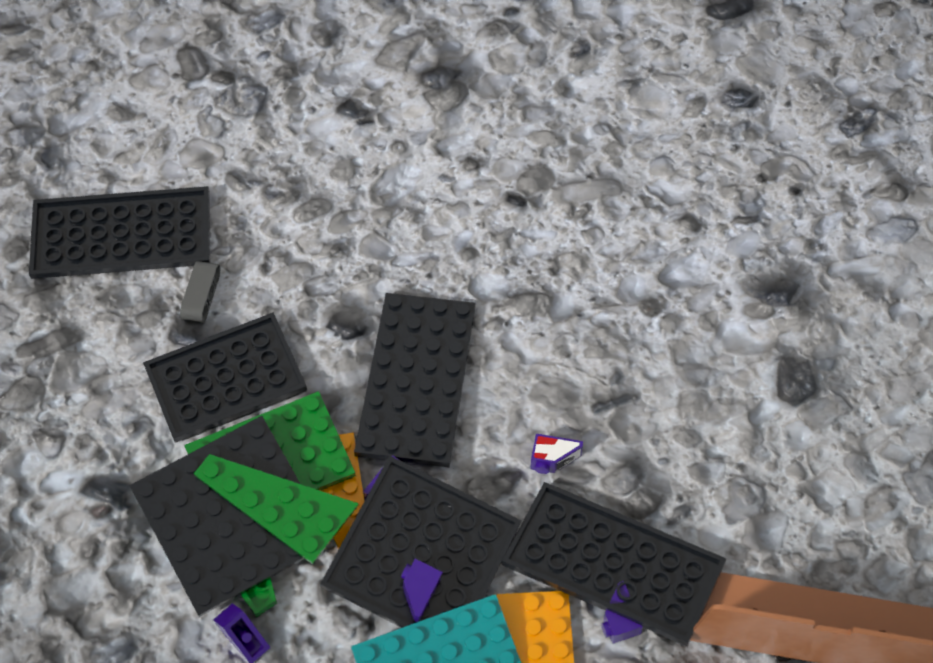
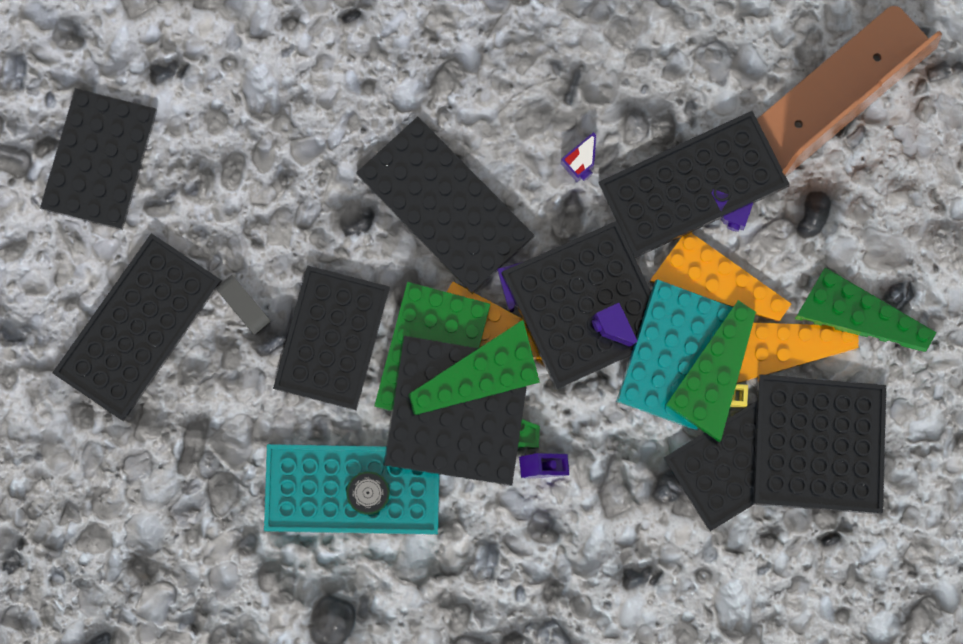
camera: 50 degrees left, 20 degrees up
none -> black plate [40,88,157,230]
none -> teal plate [264,444,439,535]
none -> tile [346,471,390,515]

